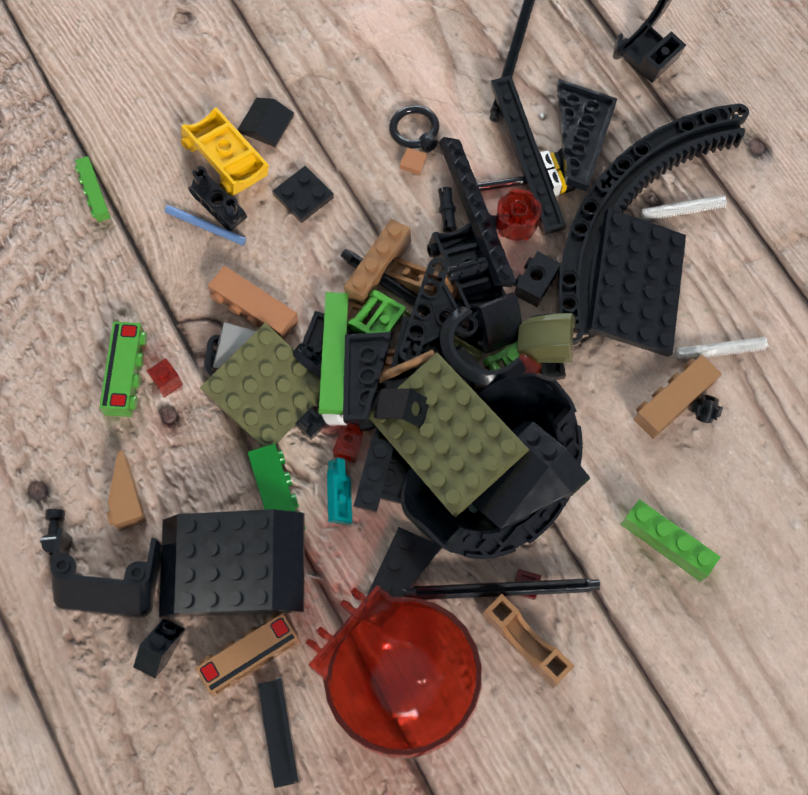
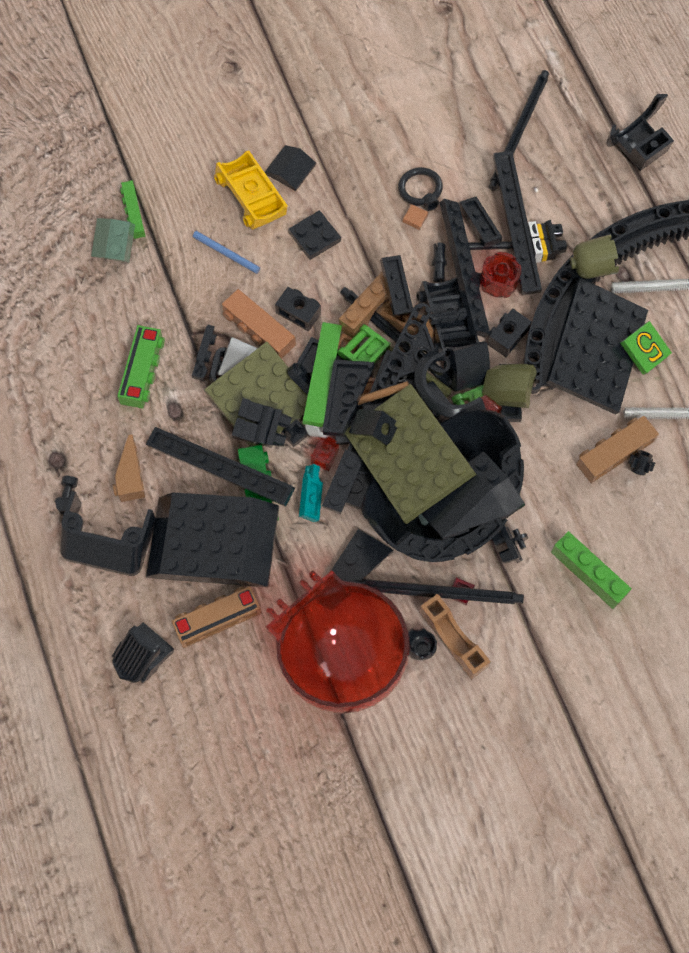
camera: 10 degrees right, 0 degrees up
black slope [133,618,185,678] -> none
clear red brick [147,358,183,398] -> none
black piece [188,166,247,231] -> none
black panel [258,677,300,788] -> none
black wing [556,79,618,192] -> none
none -> sand green slope [91,218,135,263]
none -> black piece [112,622,174,683]
none -> black plate [146,427,295,507]
none -> black hinge [192,325,217,381]
none -> black hips [232,398,292,448]
none -> black brick [275,287,321,332]
none -> black plate [380,255,413,317]
none -> black hair [404,628,437,661]
none -> black plate [459,196,502,248]
none -> black hips [492,525,528,564]
none -> olive cylinder [570,235,619,279]
none -> bright green tile [621,321,672,375]

